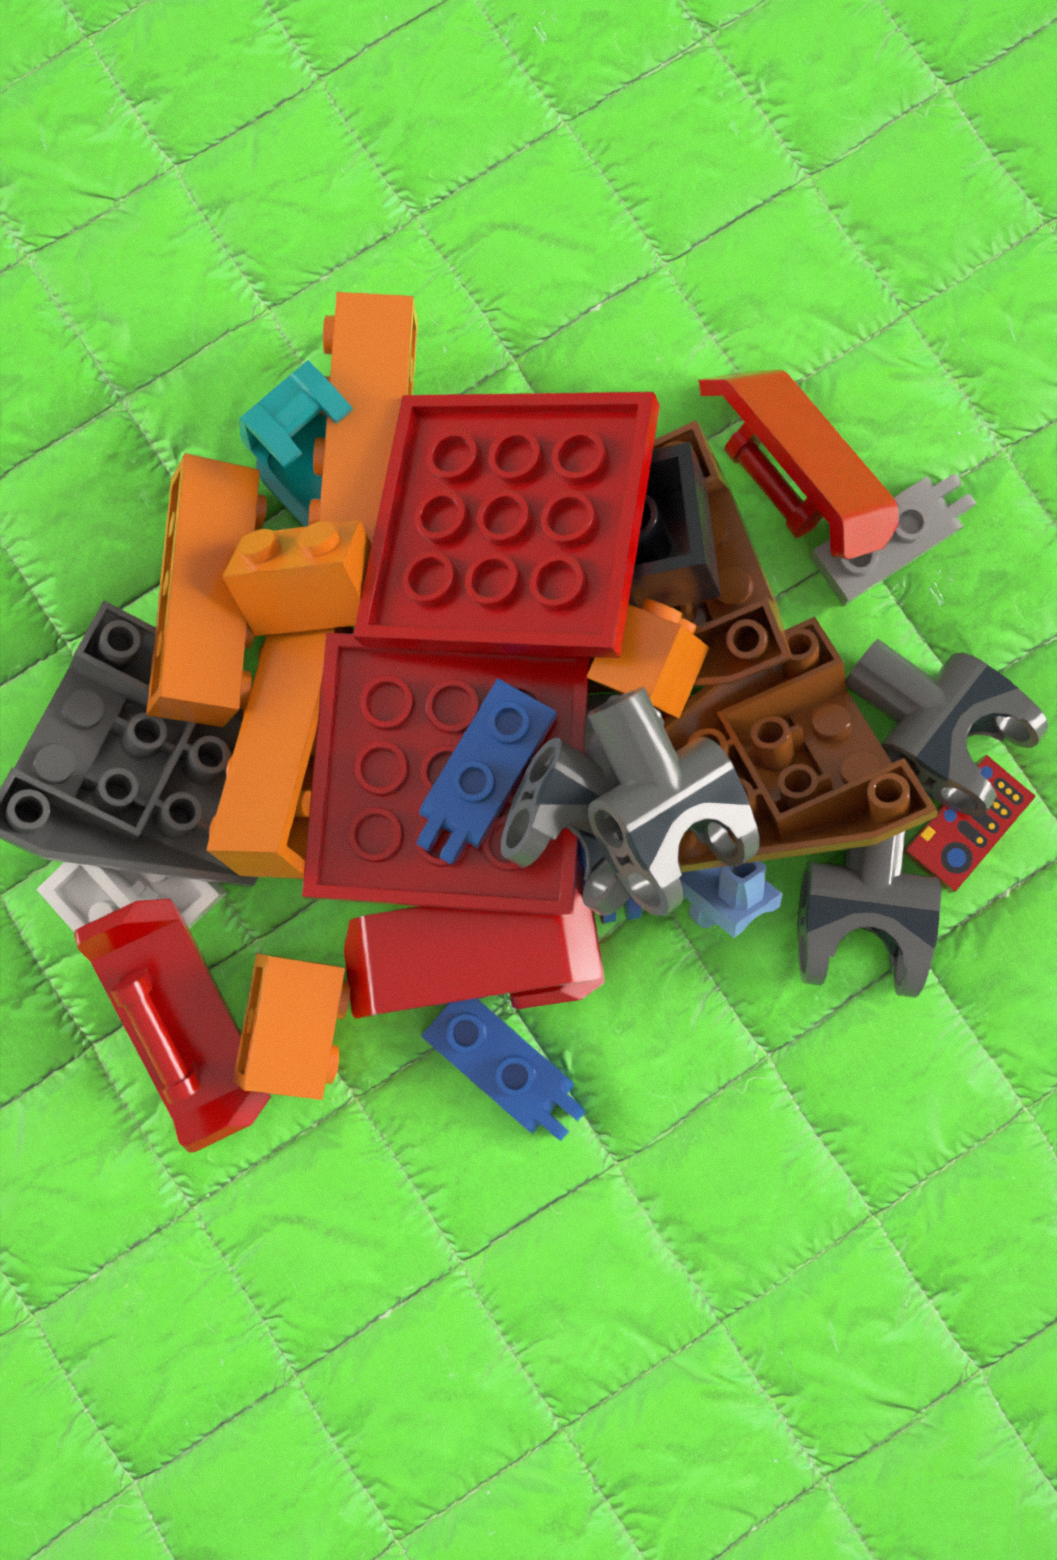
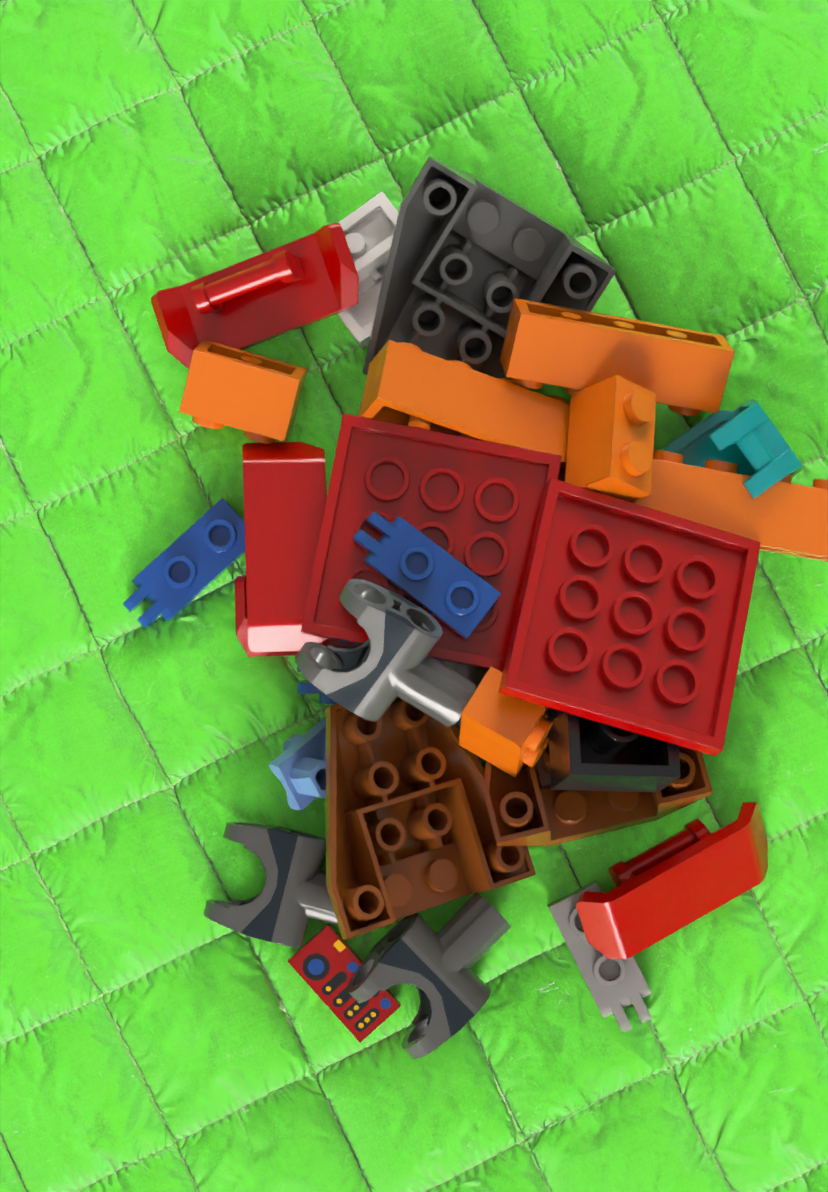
camera: 95 degrees right, 5 degrees up
dark grey connector [587,687,759,916] -> none

